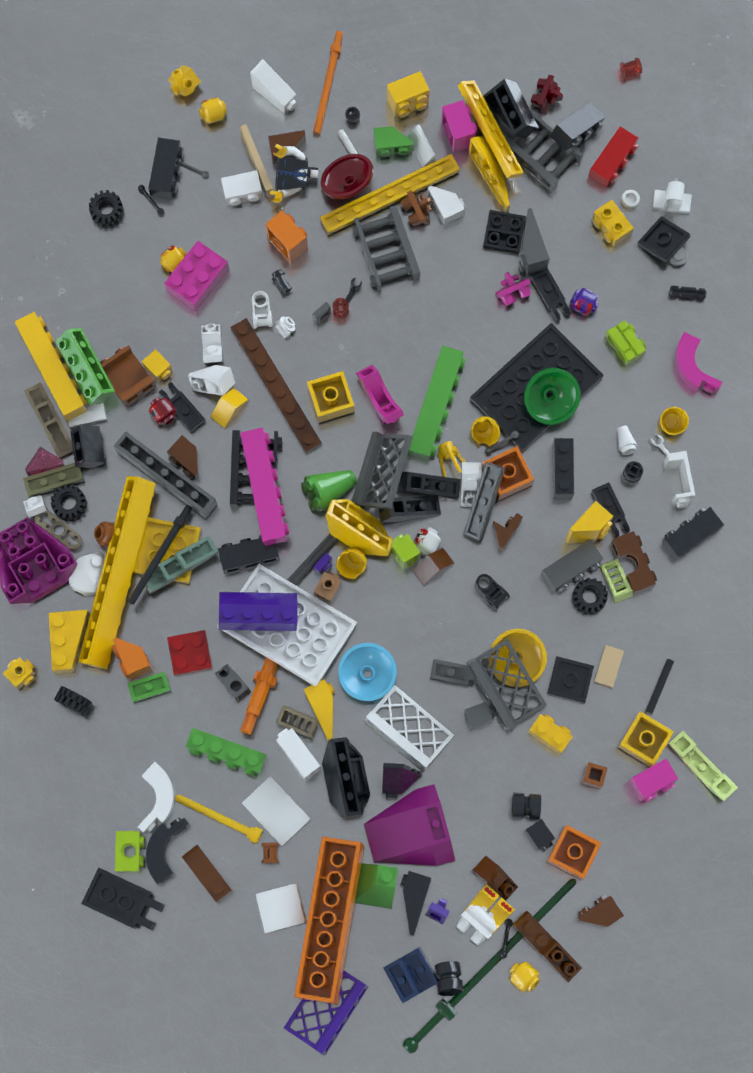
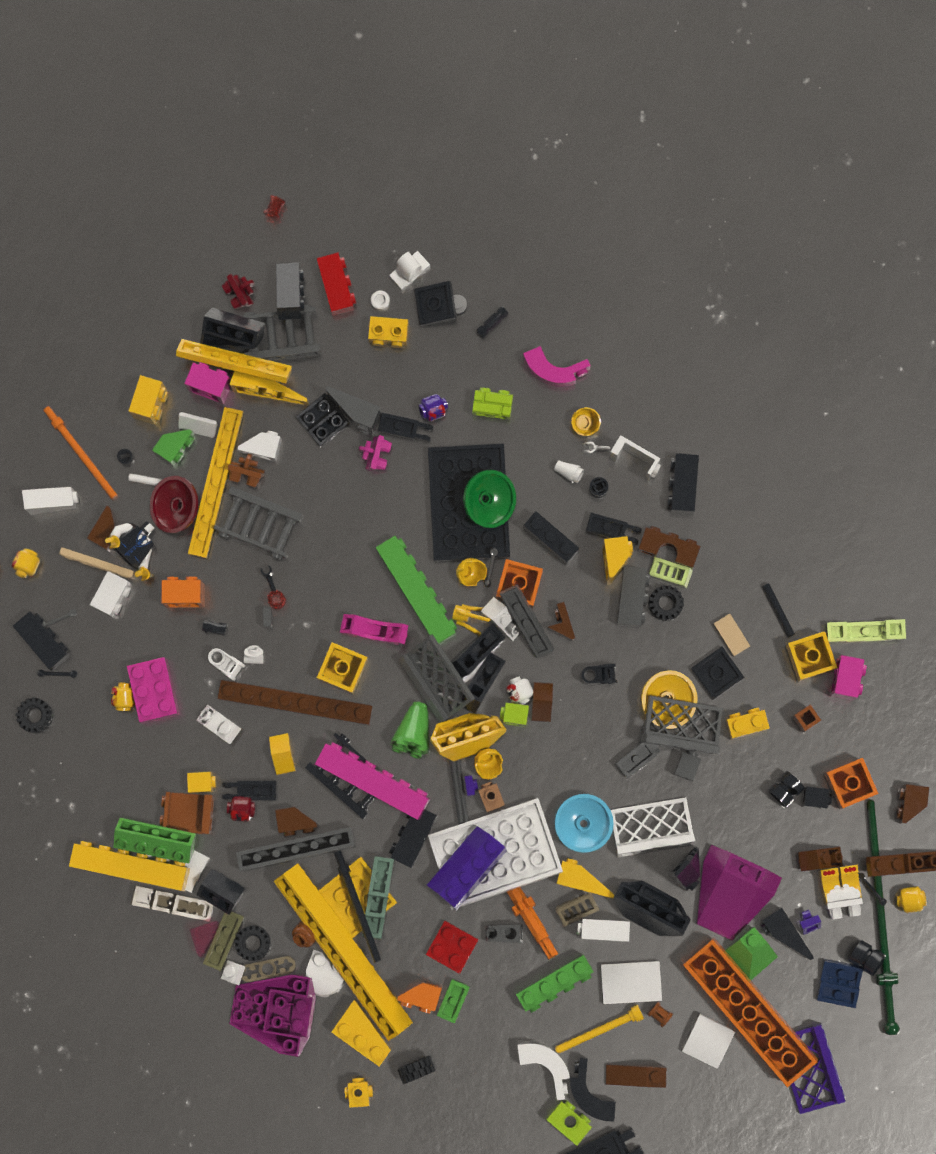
camera: 45 degrees left, 5 degrees up
white slope [188,365,235,396] -> none

